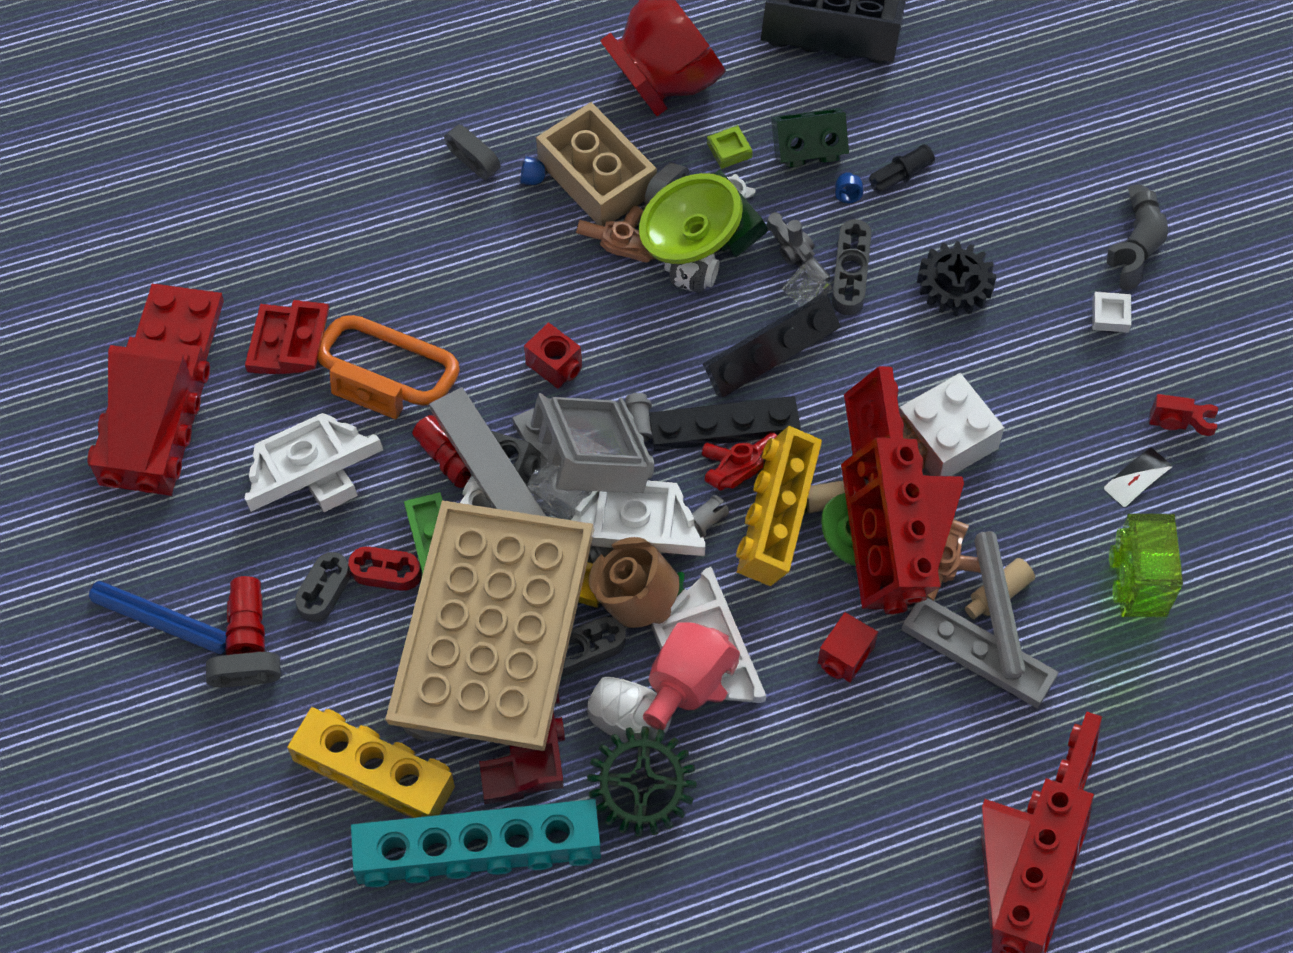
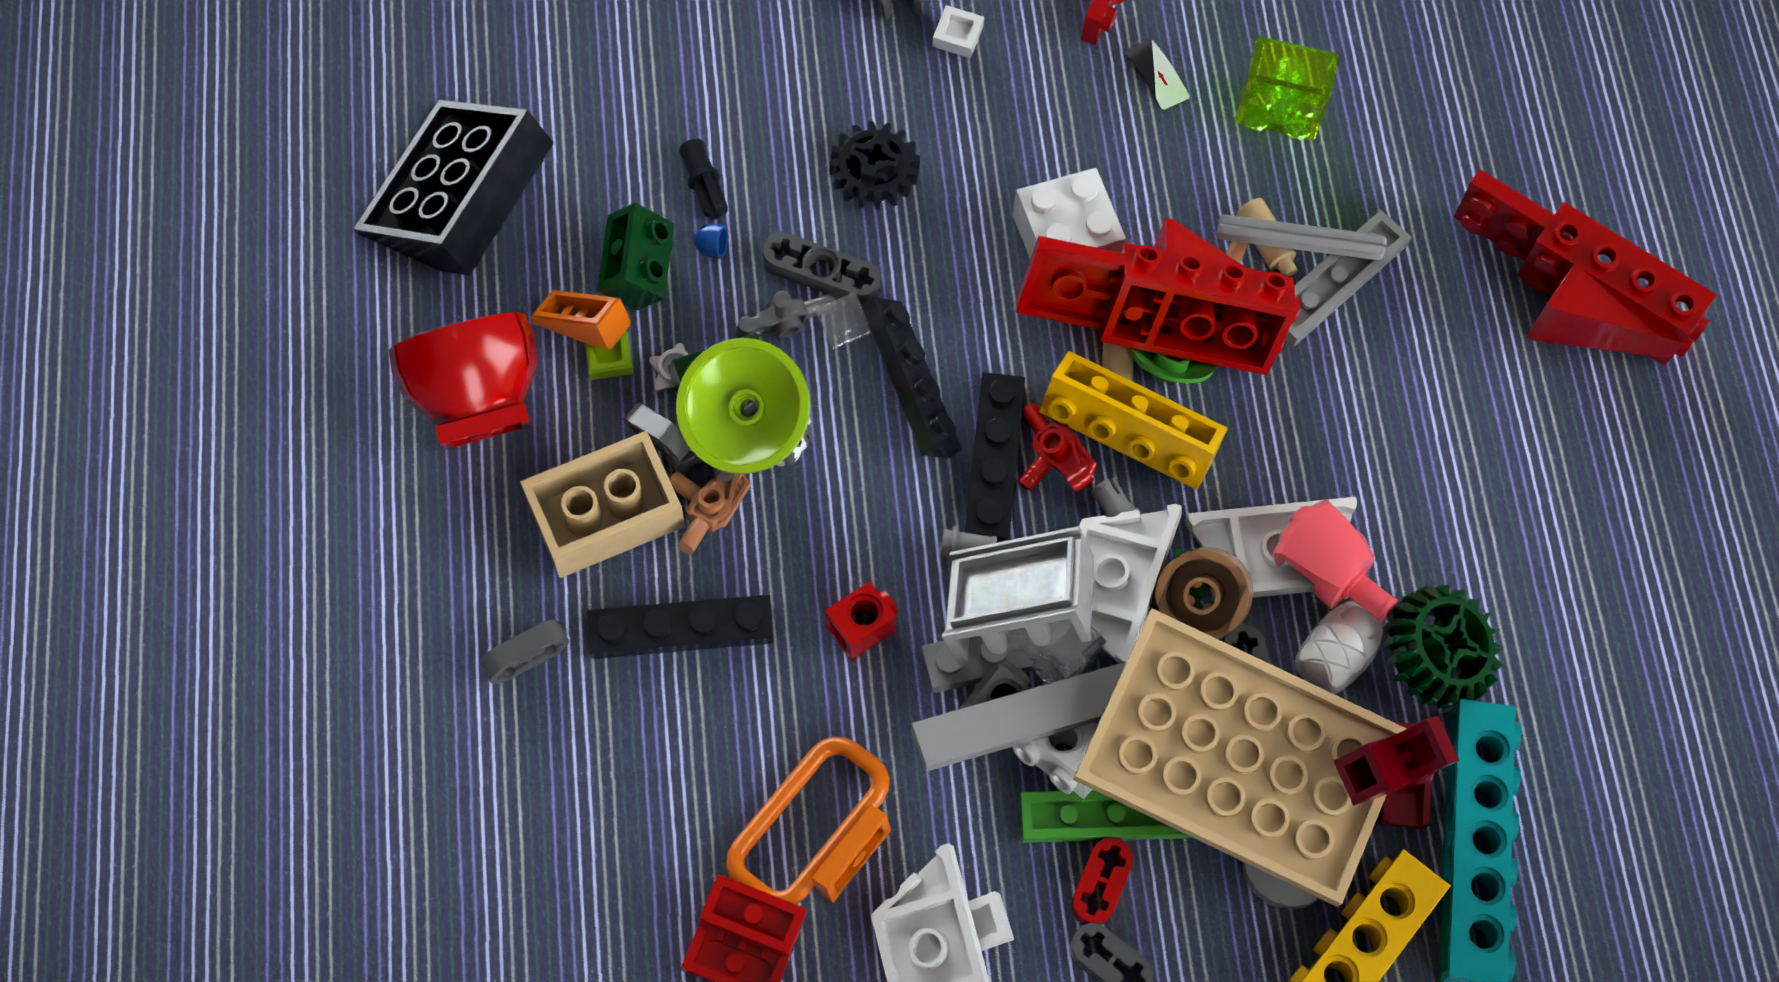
camera: 80 degrees left, 5 degrees up
red axle [412,415,472,488] -> none
blue hinge [520,156,546,186] -> none
red brick [818,612,878,683] -> none
none -> orange slope [530,290,631,349]
none -> black plate [588,595,774,659]
none -> dark red brick [1334,716,1459,806]

